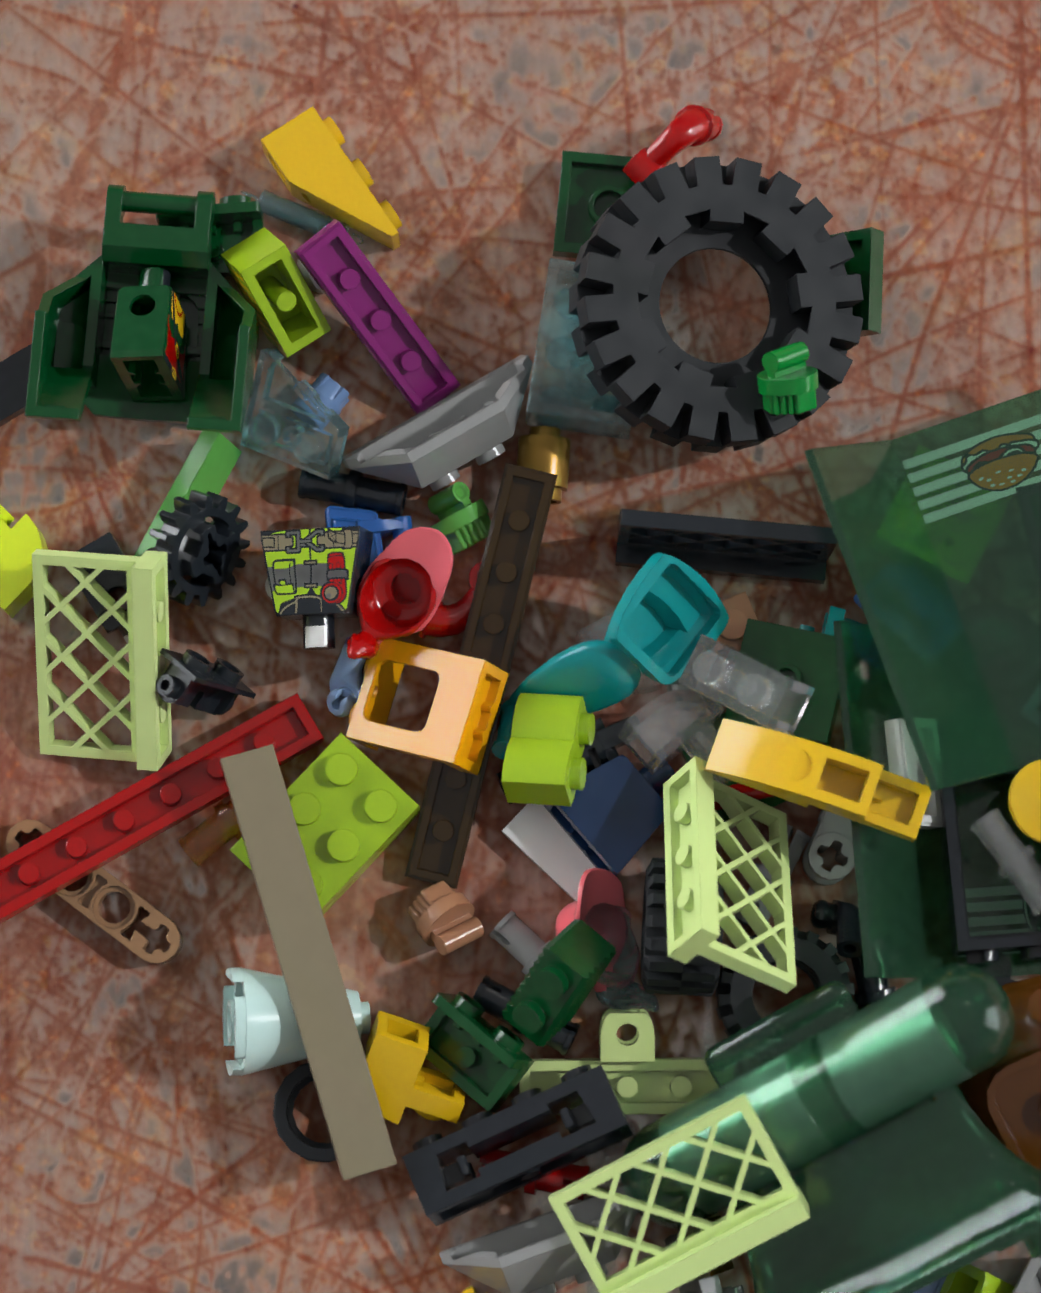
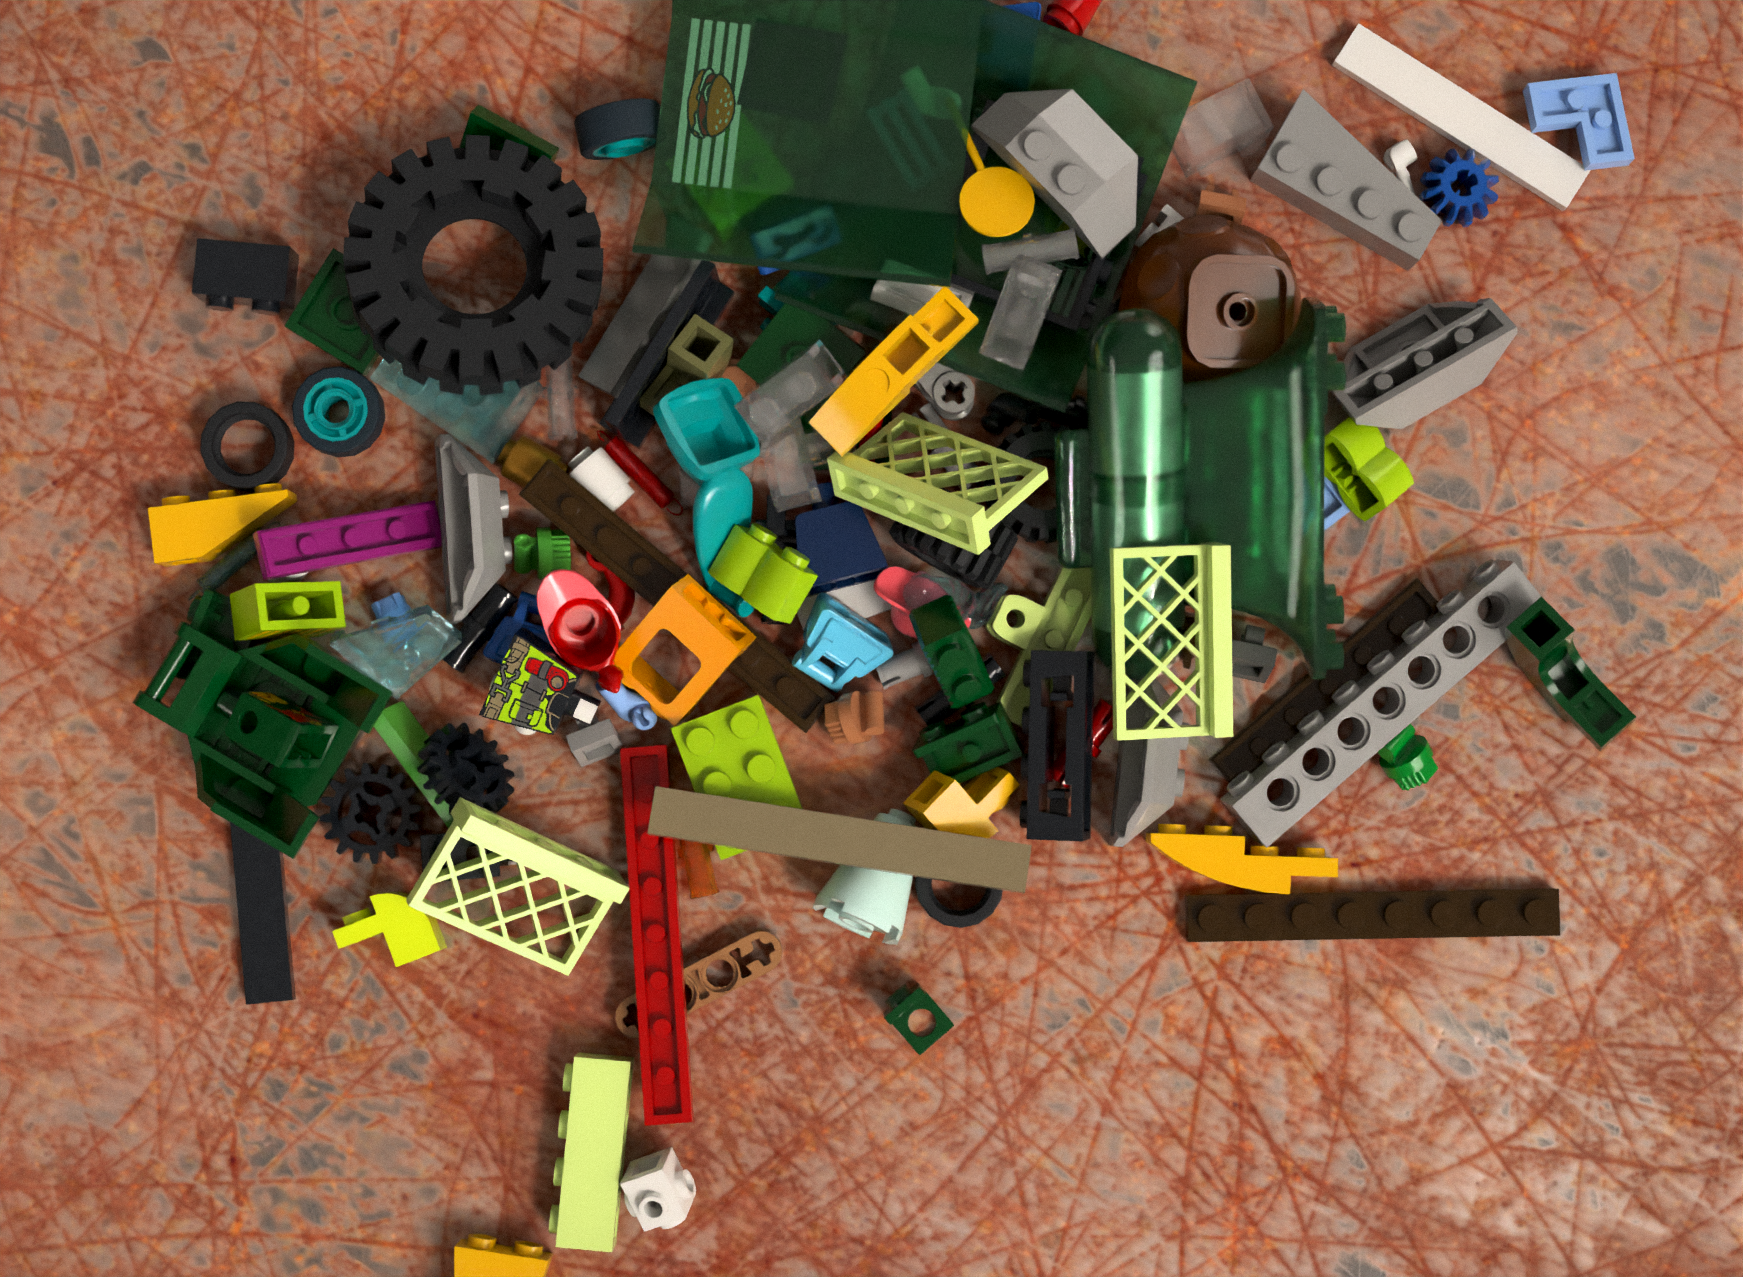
camera: 70 degrees left, 5 degrees up
black hinge [156,648,256,716] -> none
red piece [622,104,723,184] -> none
green piece [757,341,819,416] -> none
none -> black brick [192,238,299,315]
none -> black tyre [200,401,295,492]
none -> wheel [292,366,386,458]
none -> black gear [319,763,424,864]
none -> clear pin [542,346,579,441]
none -> light grey tile [566,715,624,767]
none -> white brick [568,446,635,512]
none -> black wheel [574,98,667,160]
none -> light grey tile [578,220,714,399]
none -> red piece [596,430,683,516]
none -> olive brick [640,314,734,416]
none -> medium azure piece [792,592,894,693]
none -> dark green bracket [883,983,954,1055]
none -> clear brick [979,254,1062,370]

